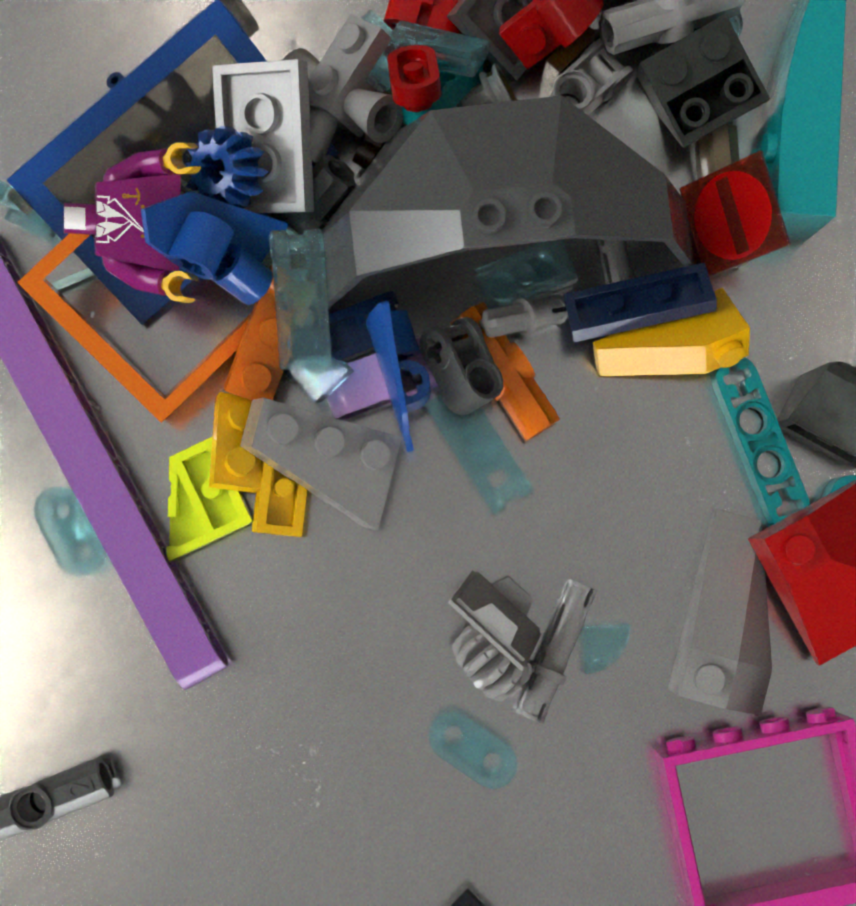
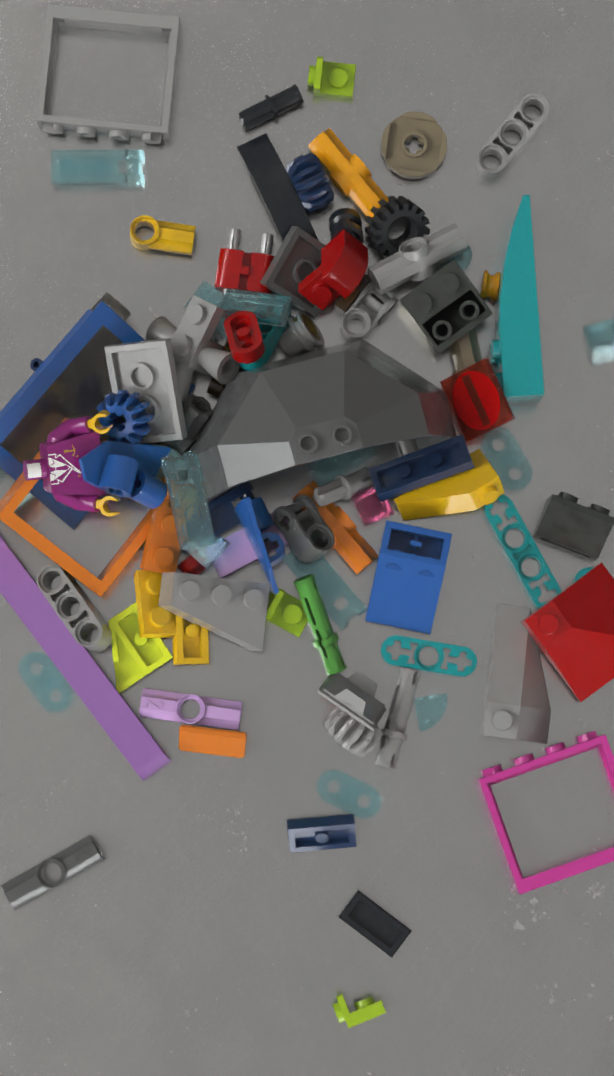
camera: 10 degrees left, 0 degrees up
none -> light grey beam [37,565,112,652]
none -> lavender piece [139,688,243,731]
none -> red plate [177,549,208,575]
none -> orange slope [178,725,247,758]
none -> lime bracket [266,588,308,638]
none -> dark blue plate [287,814,356,853]
none -> bright green pin [293,574,347,675]
none -> clear pink slope [350,487,395,528]
none -> blue slope [365,520,452,634]
none -> teal beam [381,635,477,677]
none -> light orange bush [480,270,500,302]
none -> clear light blue plate [482,427,532,491]

